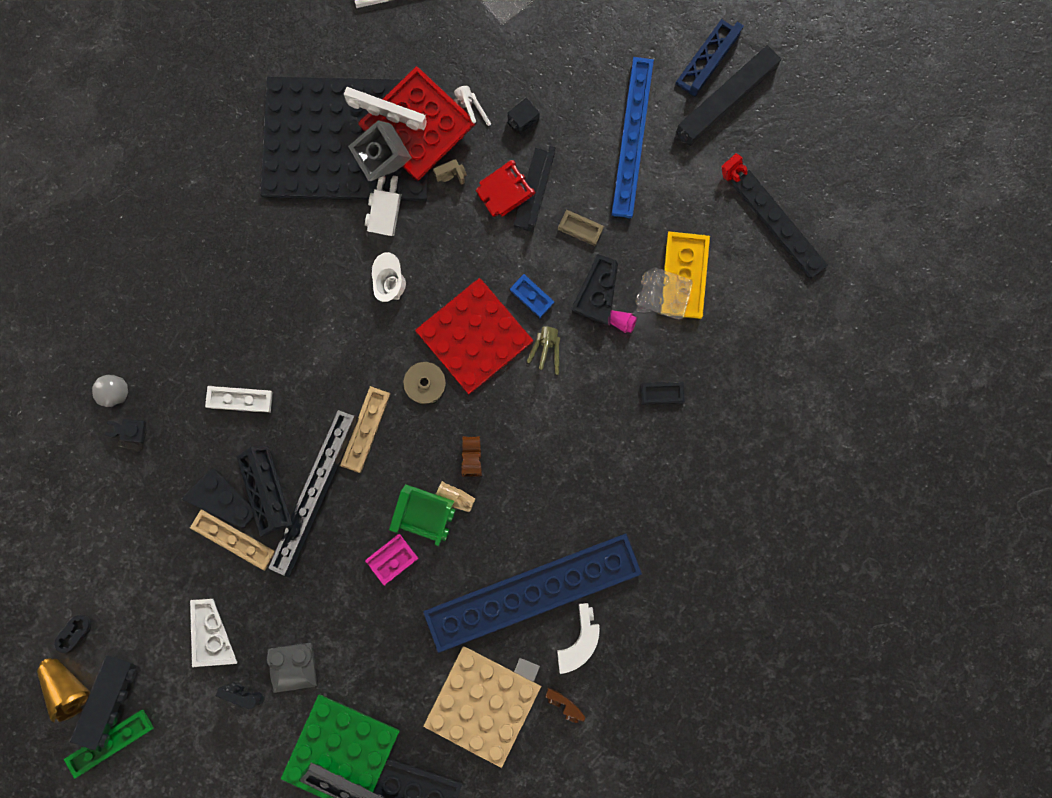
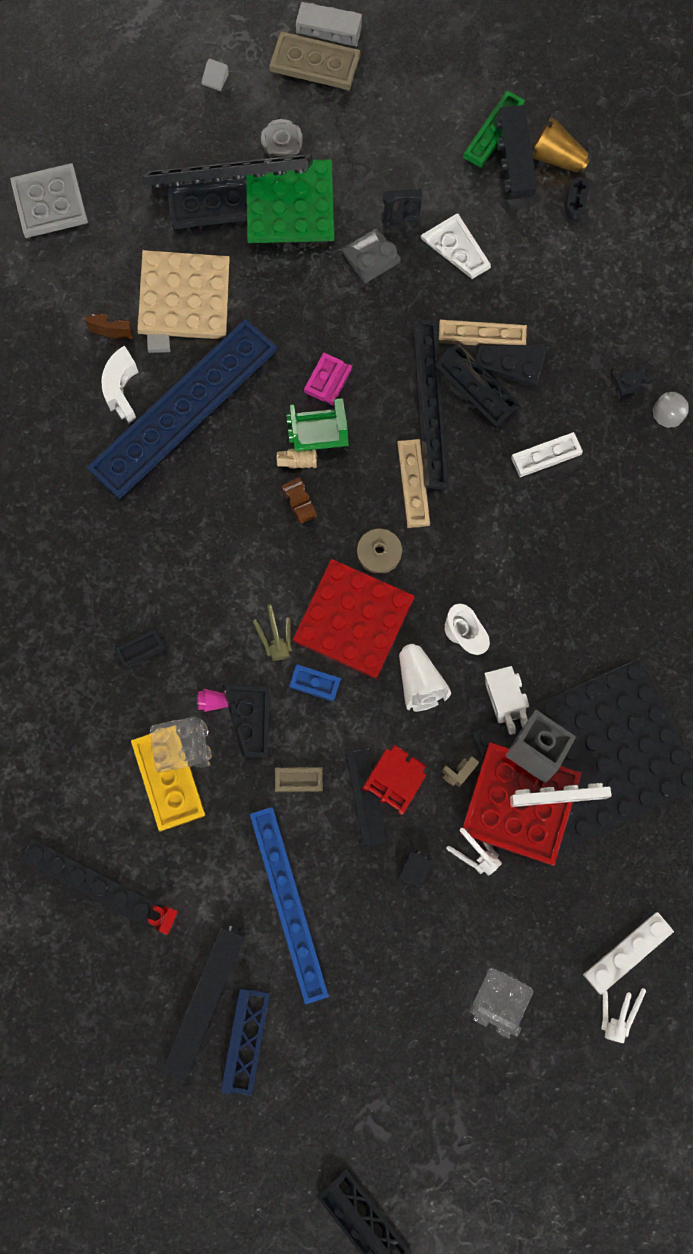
camera: 155 degrees right, 5 degrees down
none -> white cone [399,644,451,712]

